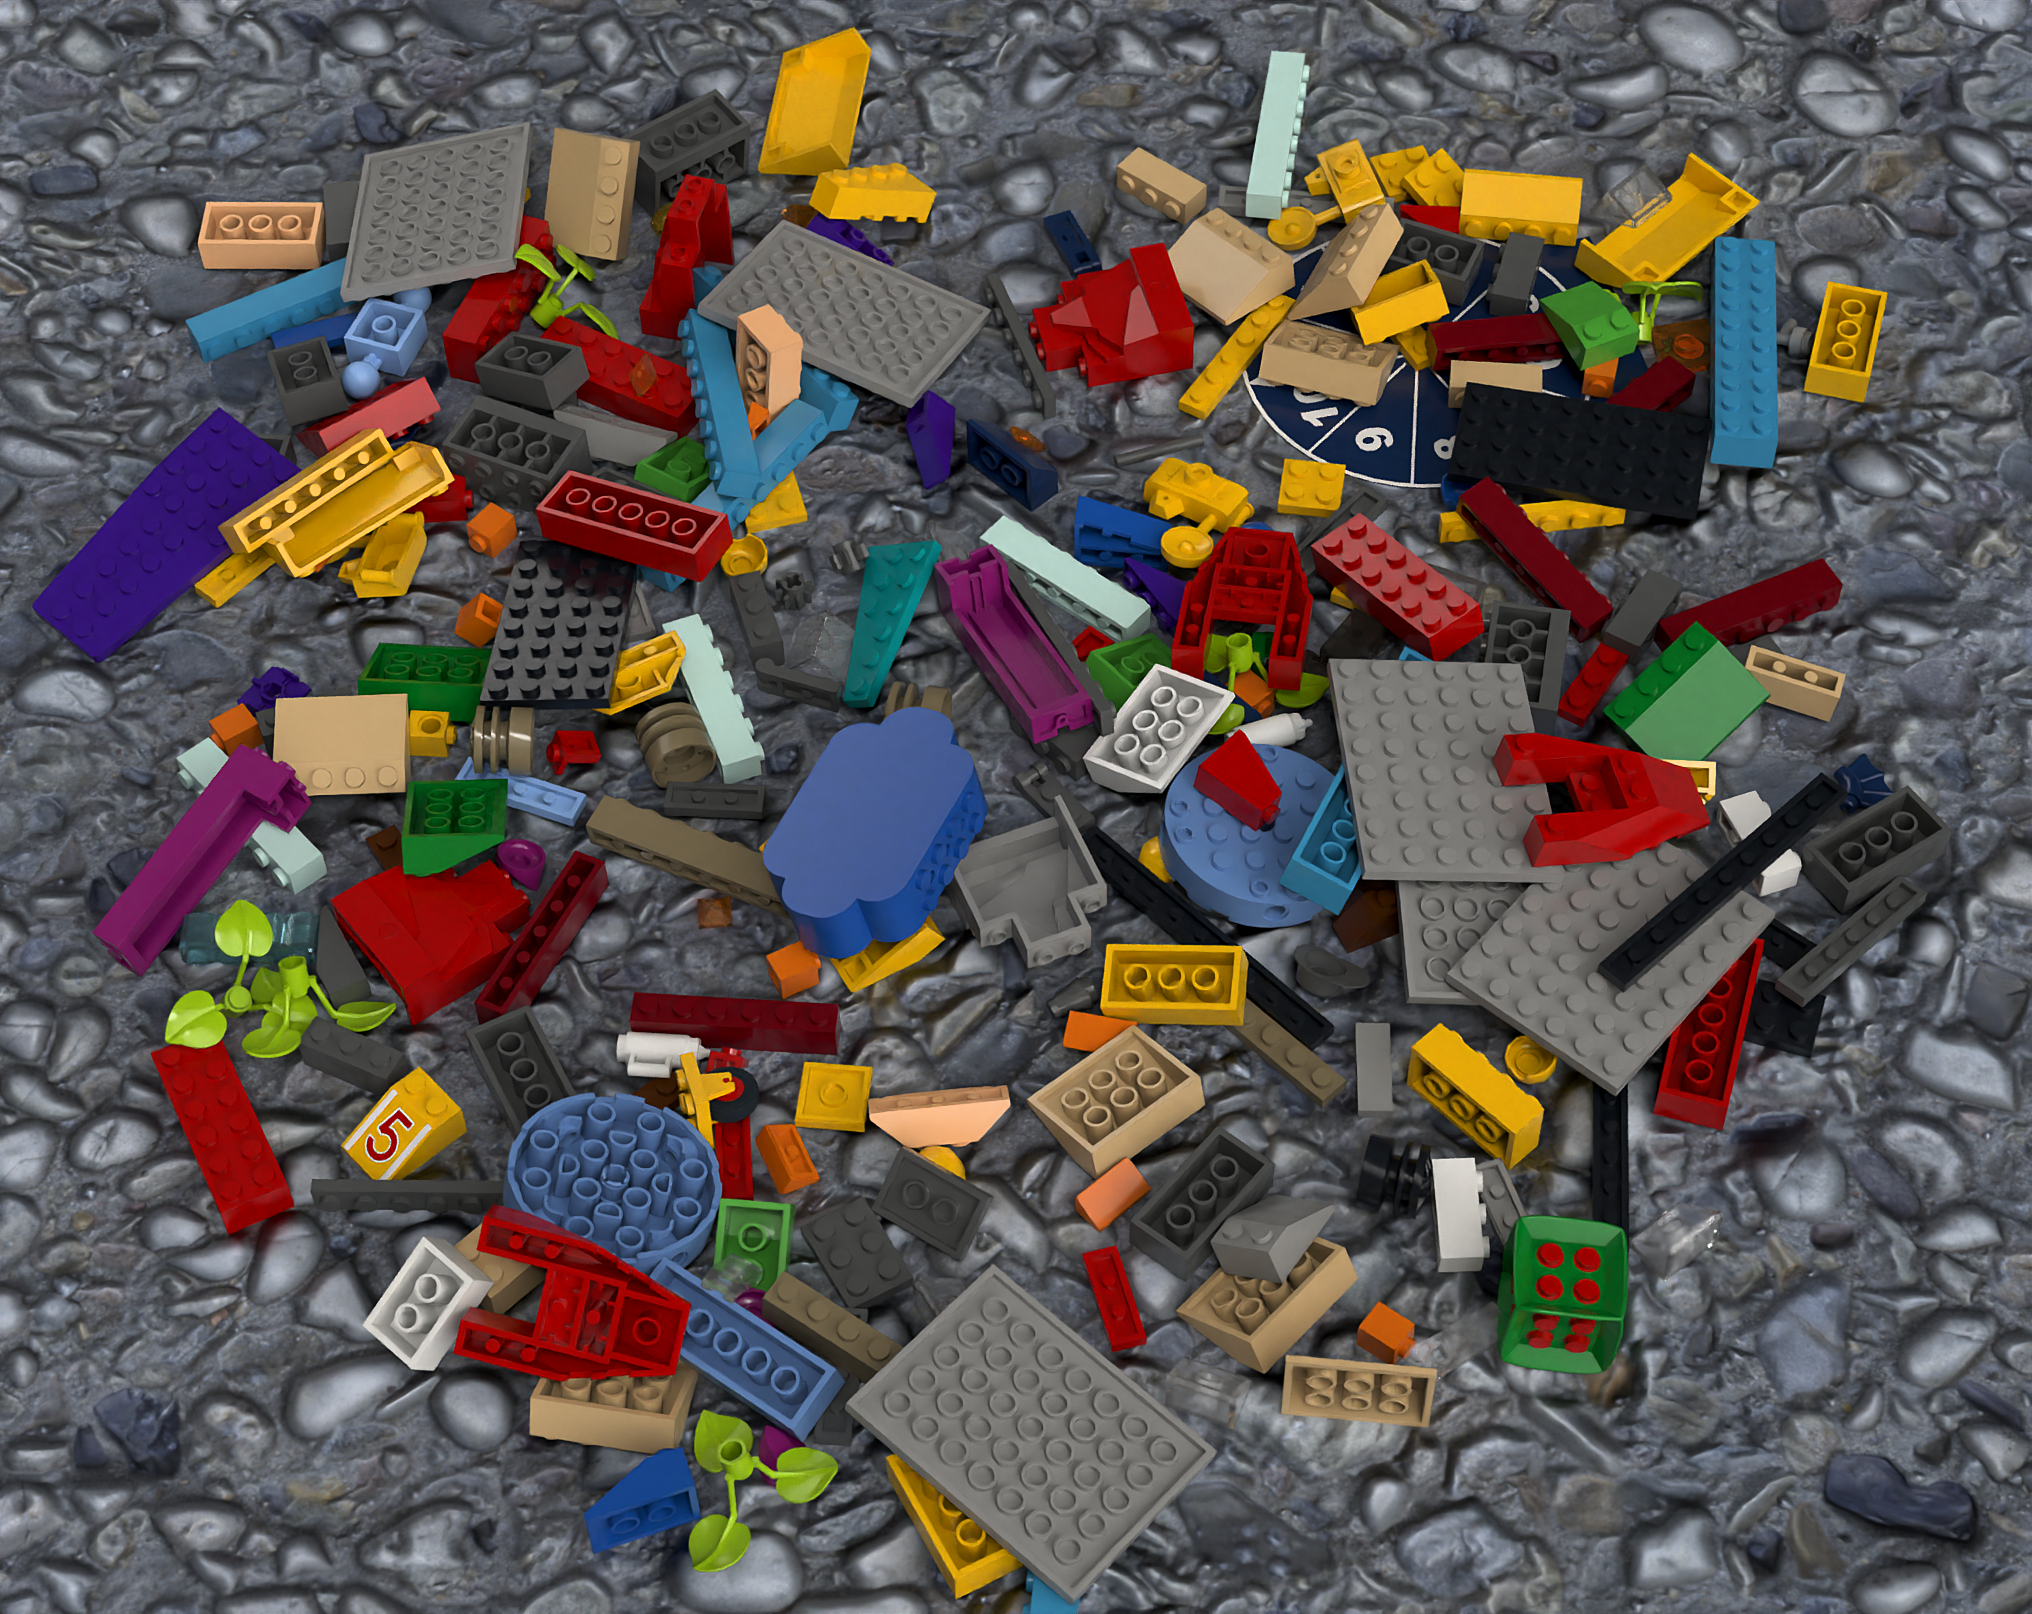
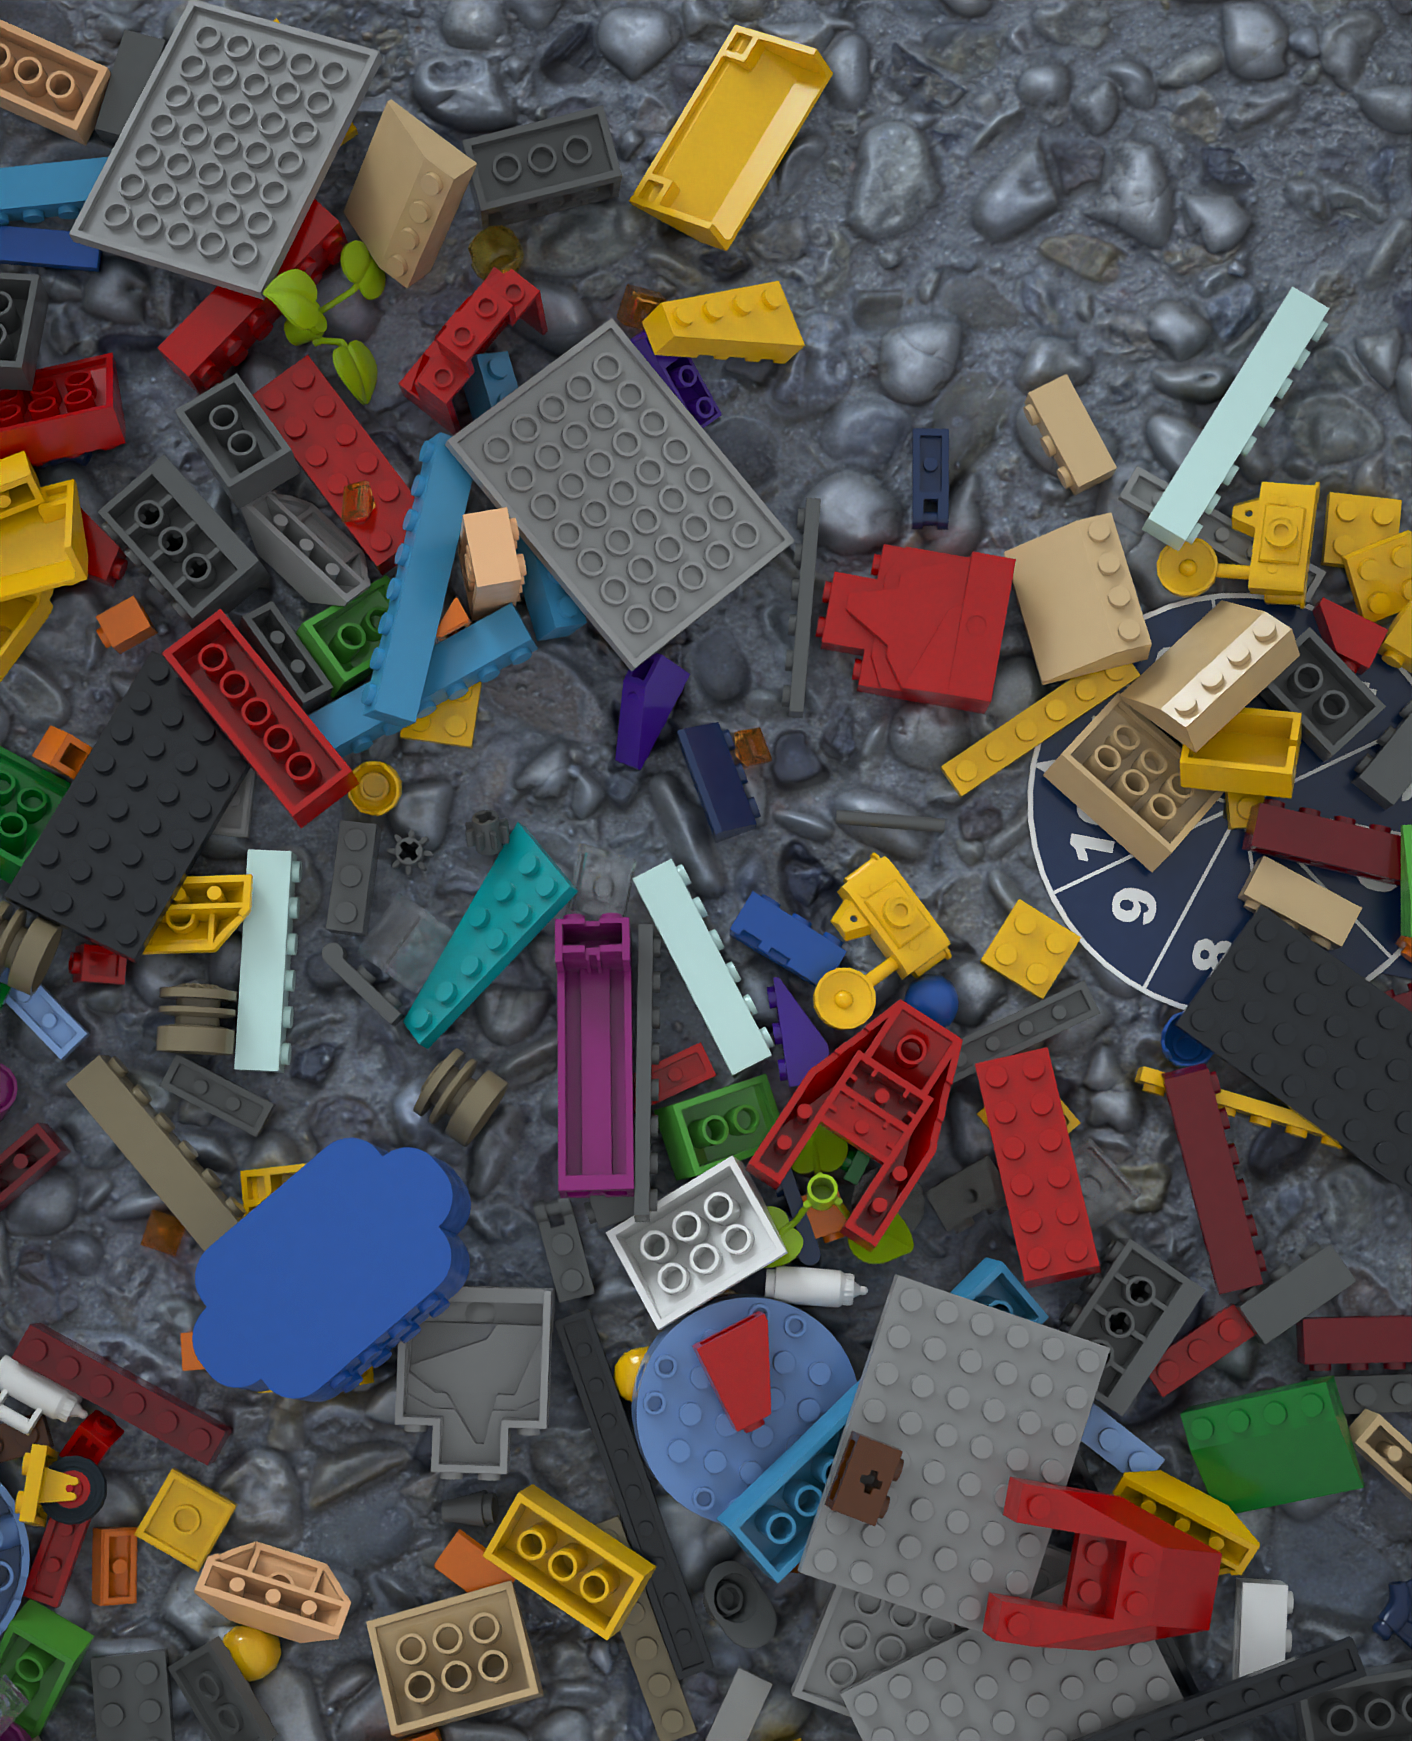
camera: 25 degrees right, 30 degrees up
light blue brick [341,286,432,400] -> none
none -> reddish brown brick [825,1430,904,1526]

